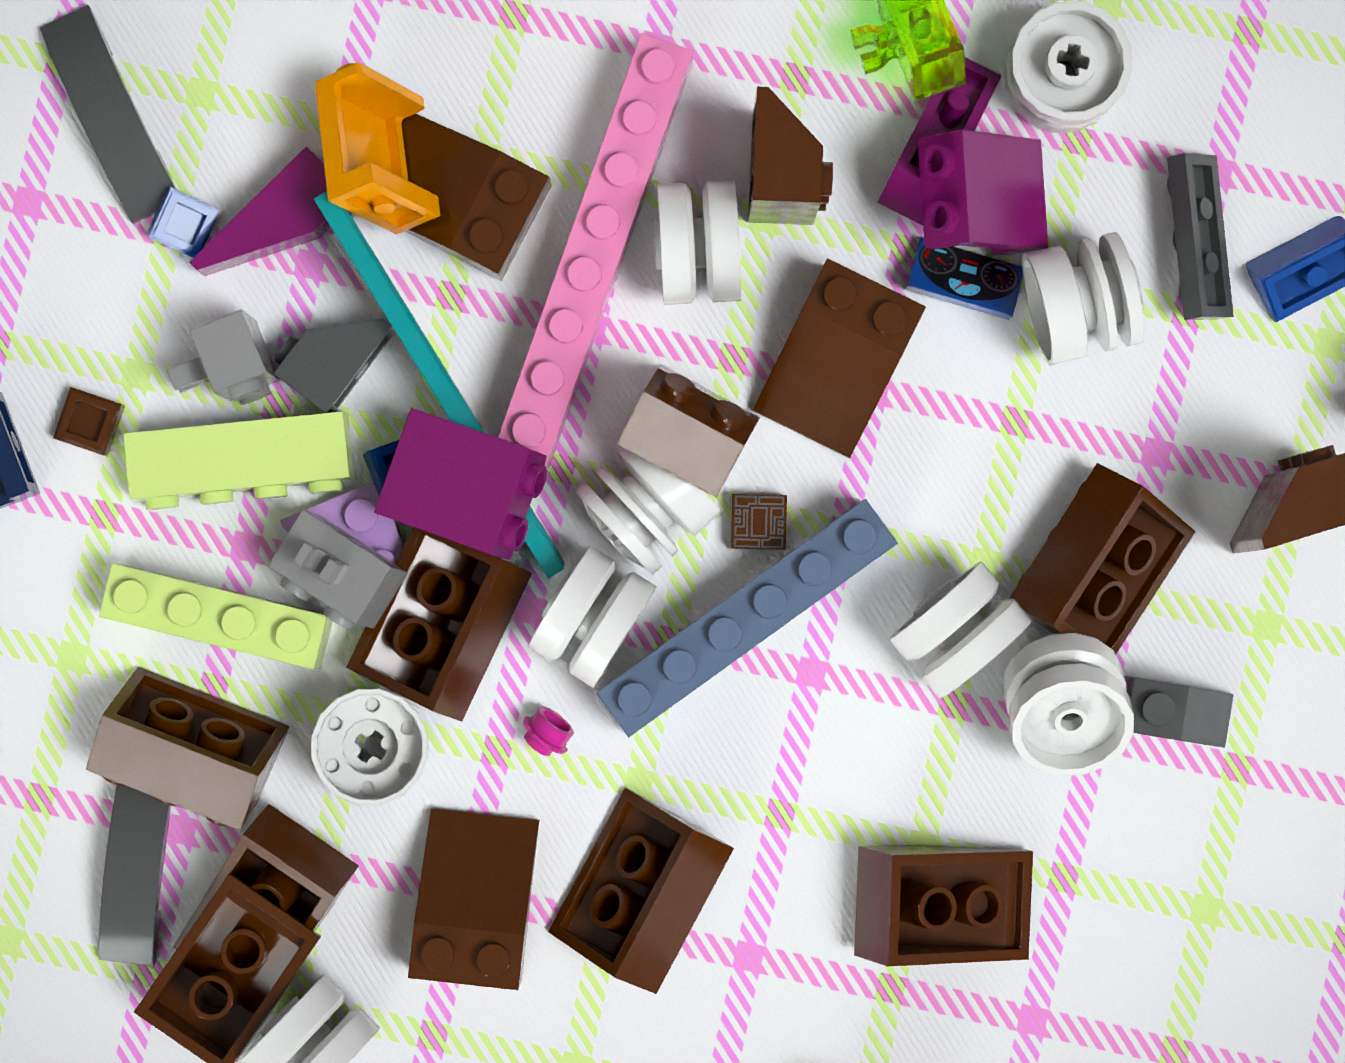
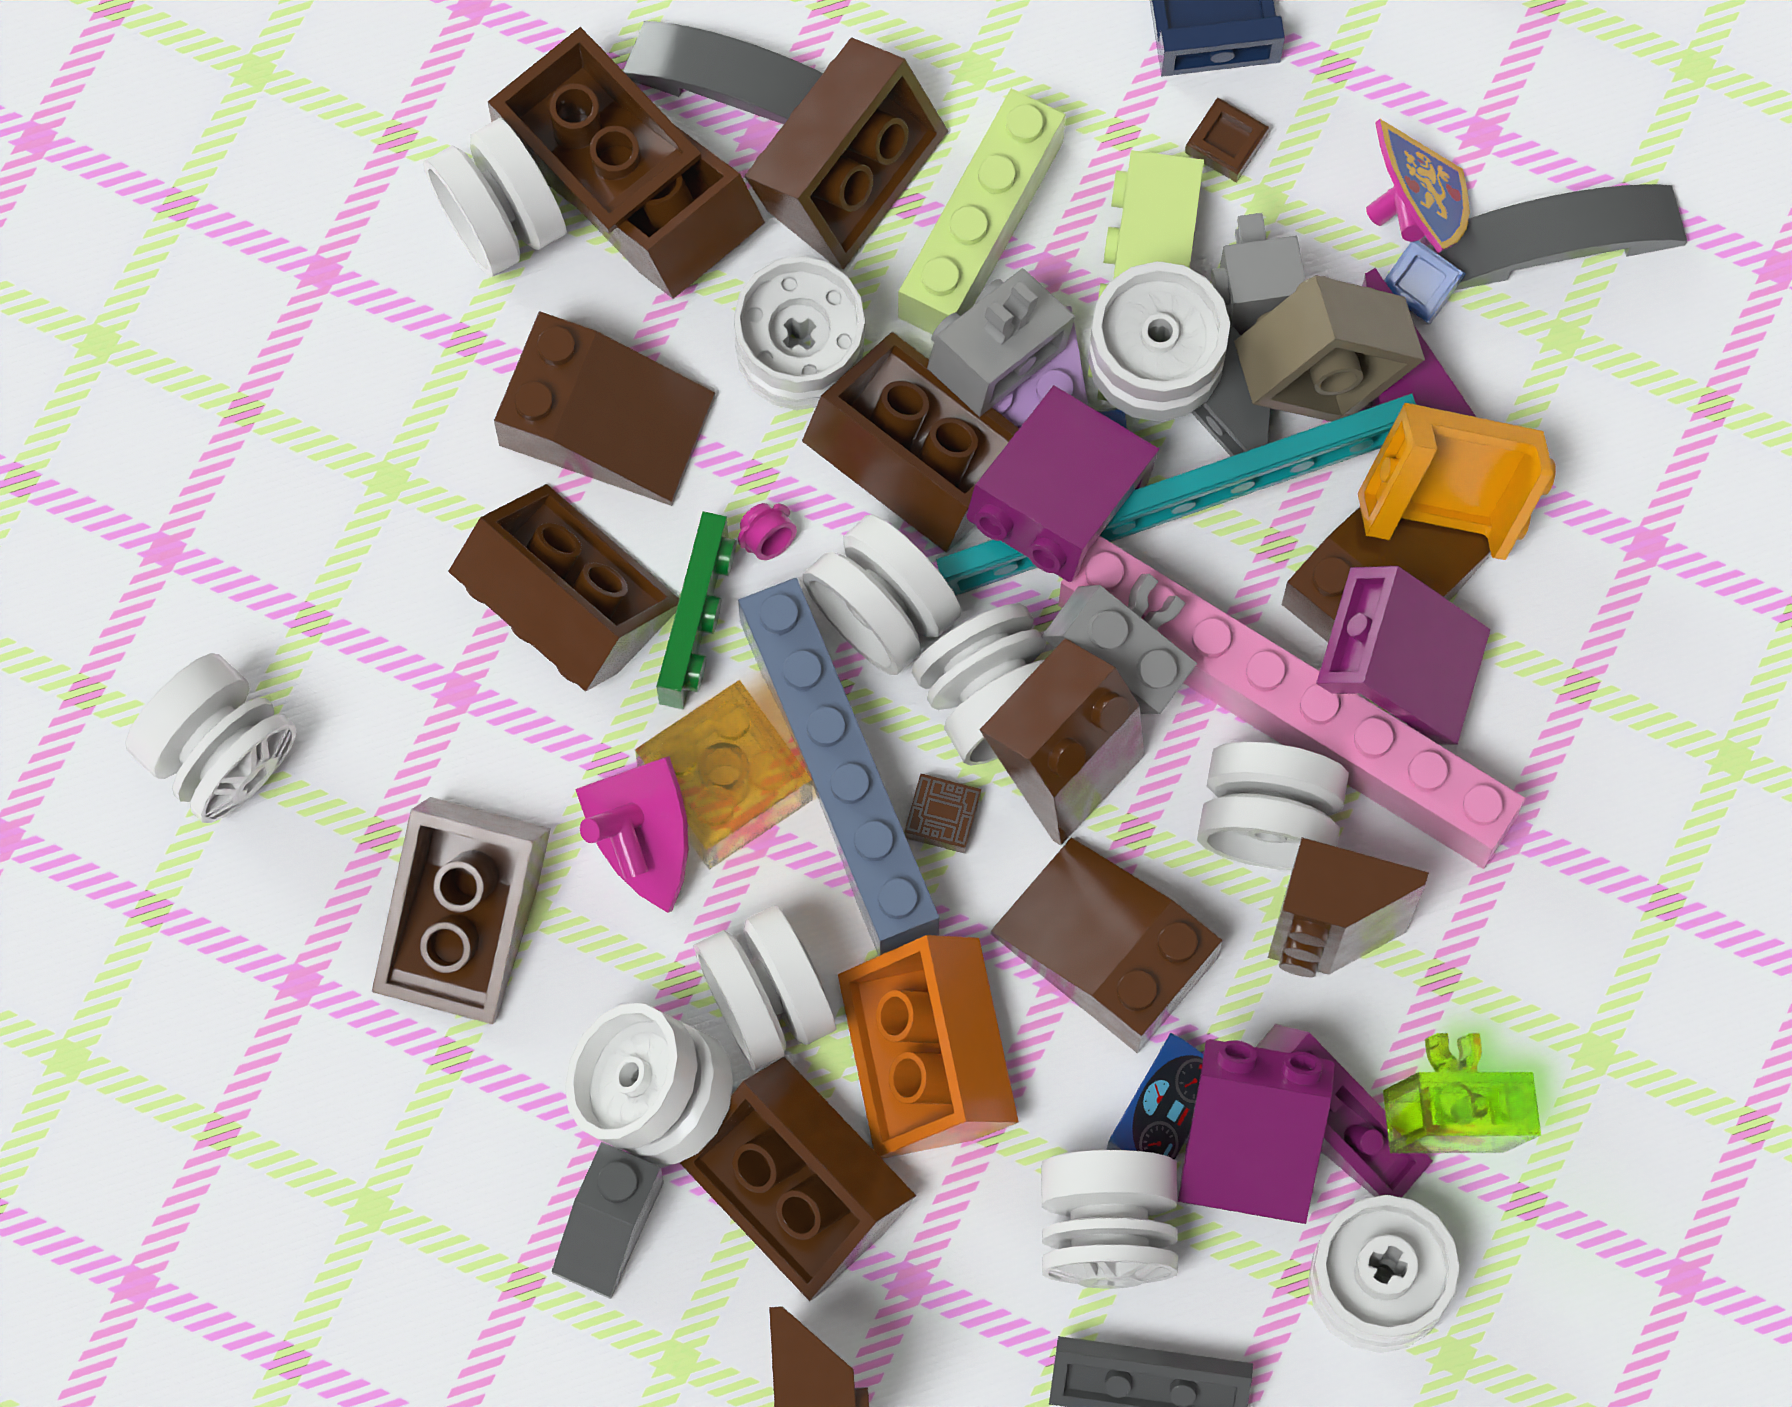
camera: 105 degrees right, 15 degrees down
none -> dark pink shield [575,756,689,913]
none -> clear yellow brick [635,680,813,870]
none -> green plate [656,511,737,710]
none -> orange slope [838,935,1019,1158]
none -> light grey brick [1041,574,1197,714]
none -> white wheel [1088,261,1230,422]
none -> dark tan brick [1234,275,1425,422]
none -> magenta panel [1316,566,1491,745]
none -> shield [1366,119,1470,253]

